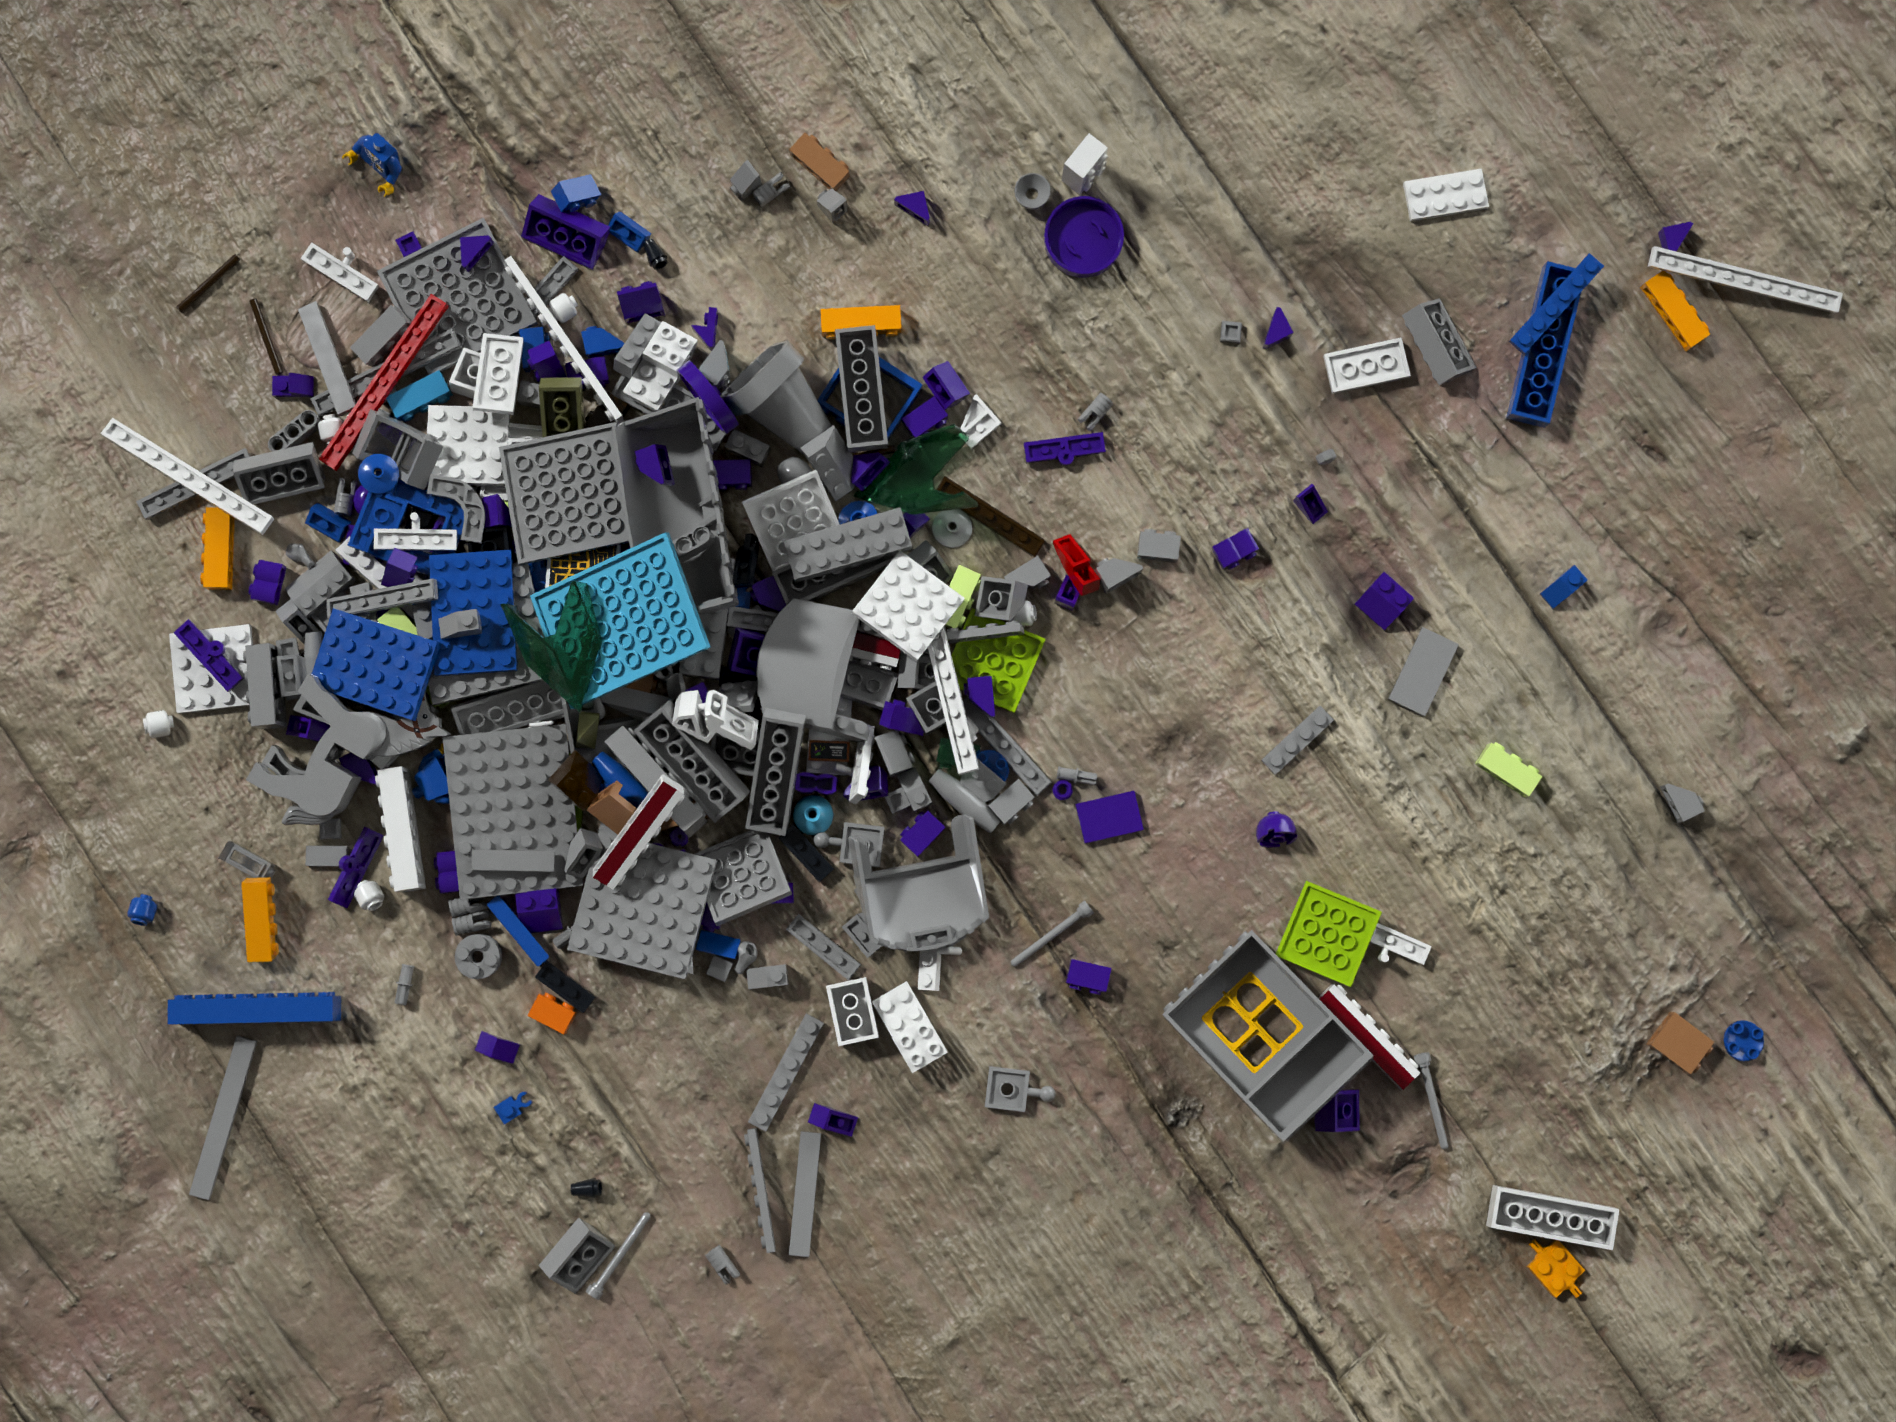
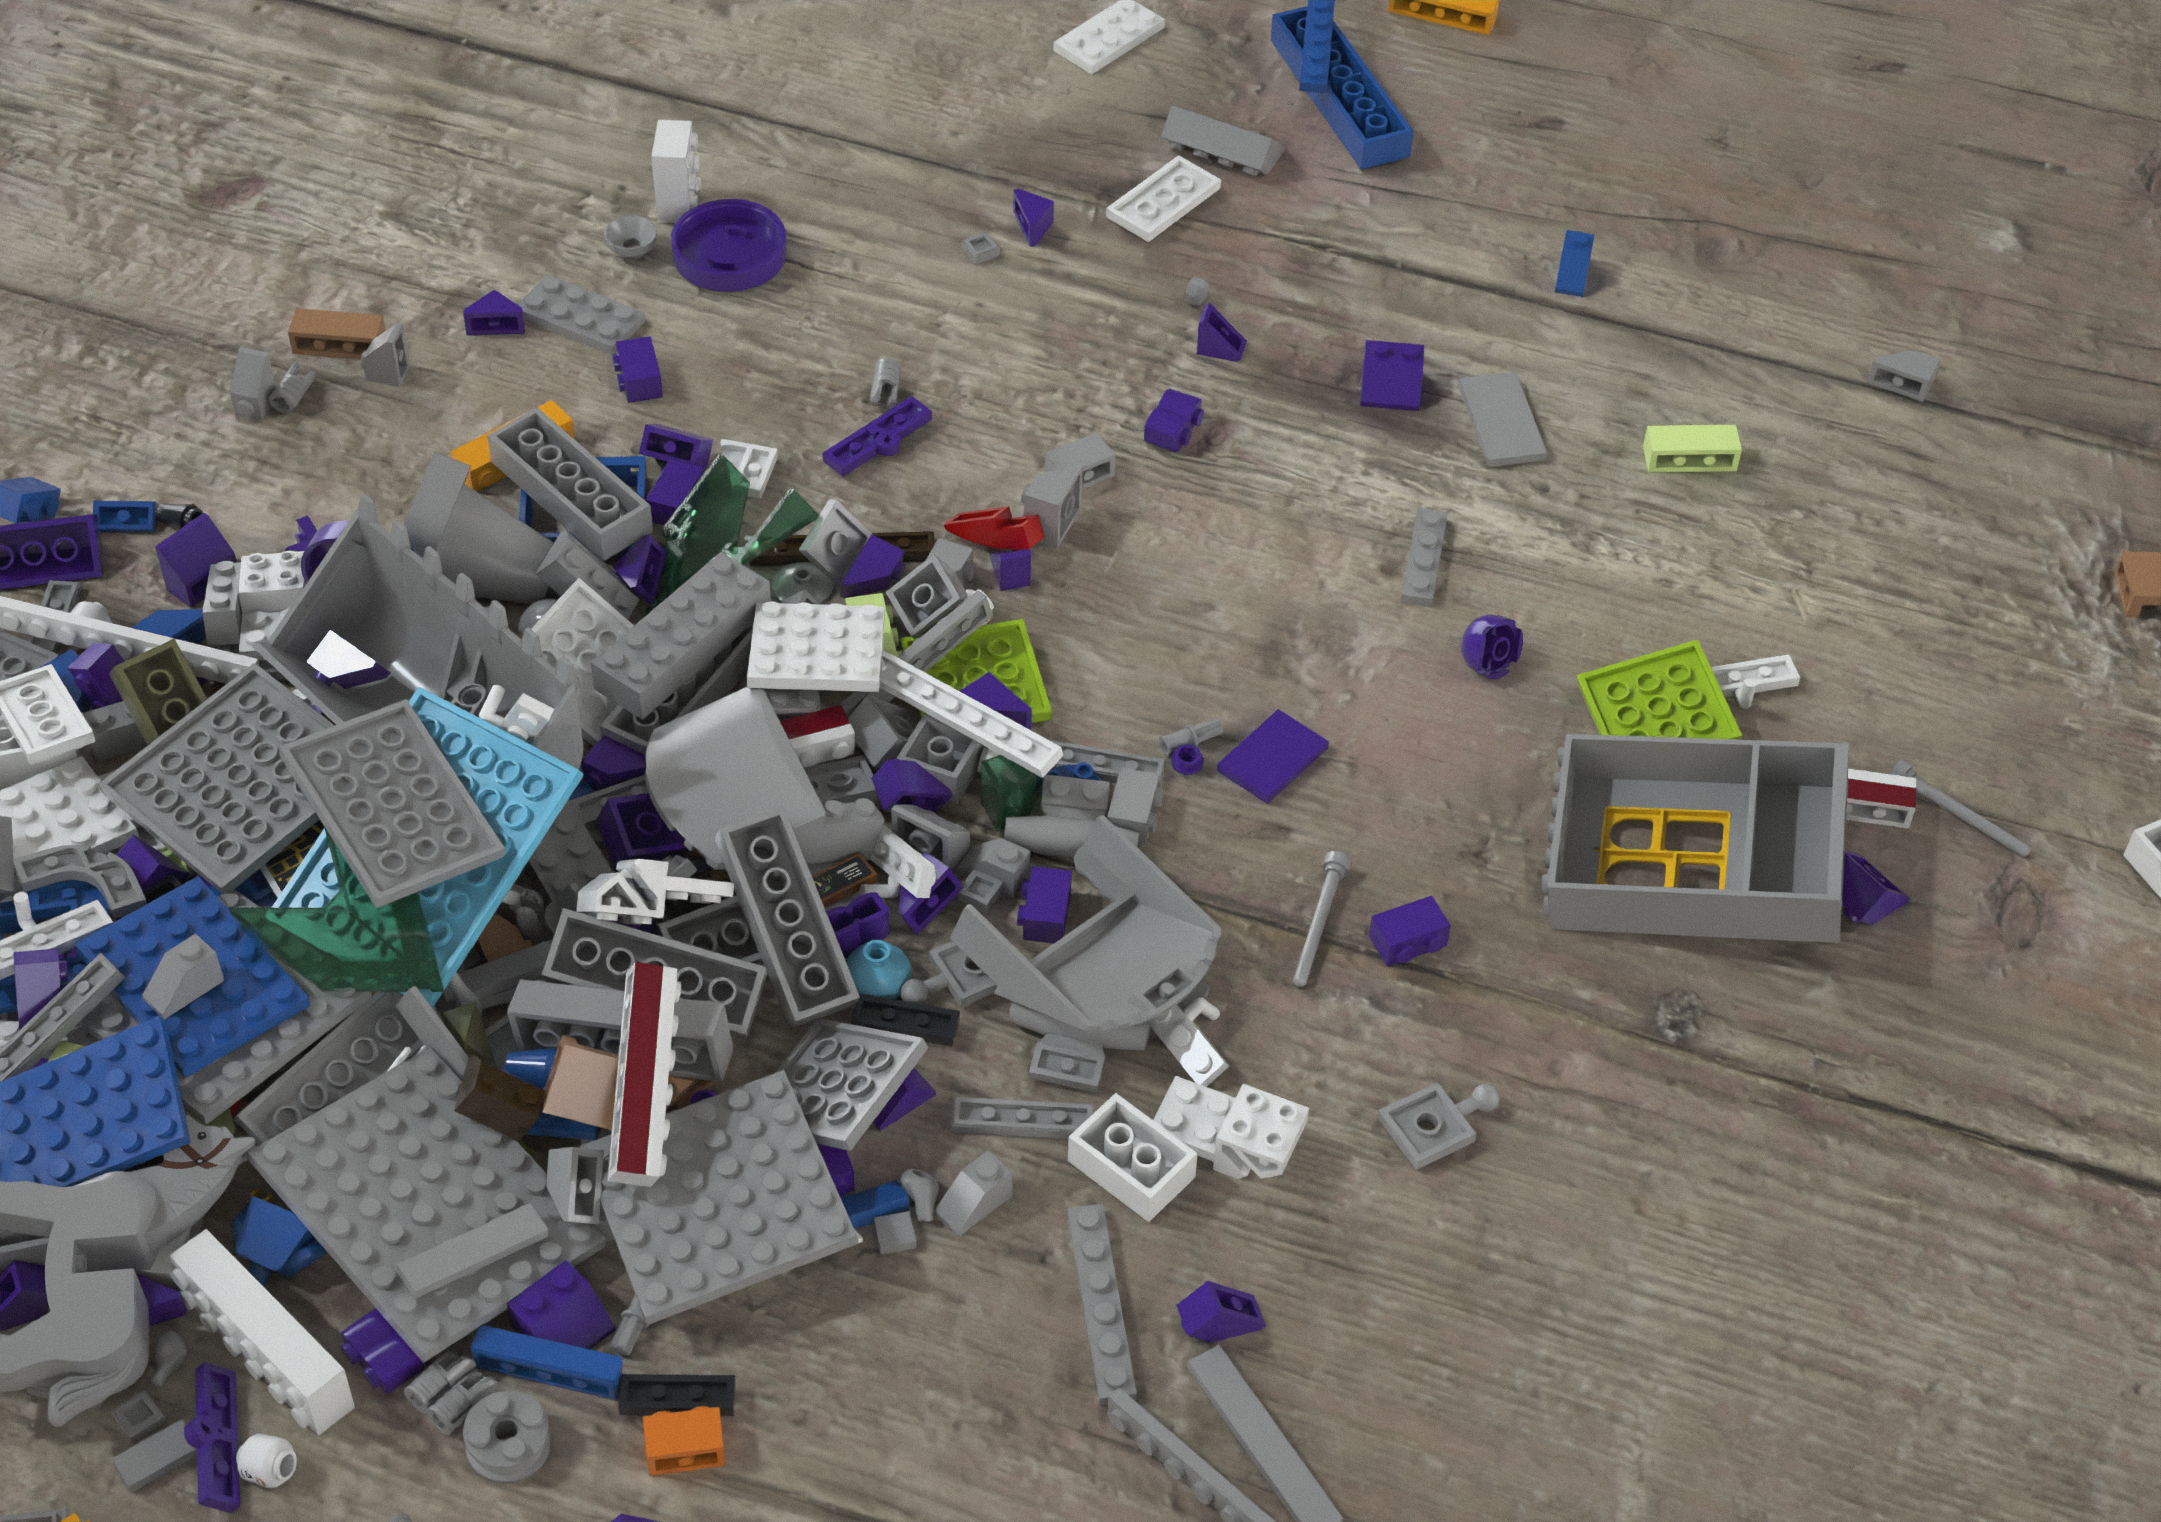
camera: 35 degrees left, 35 degrees down
none -> light grey animal [149,1330,188,1387]
none -> light grey plate [279,699,505,908]
none -> white plate [479,685,554,744]
none -> light grey plate [518,274,645,355]
none -> dark purple brick [612,336,663,403]
none -> light grey plate [799,499,873,586]
none -> dark purple slope [840,534,906,599]

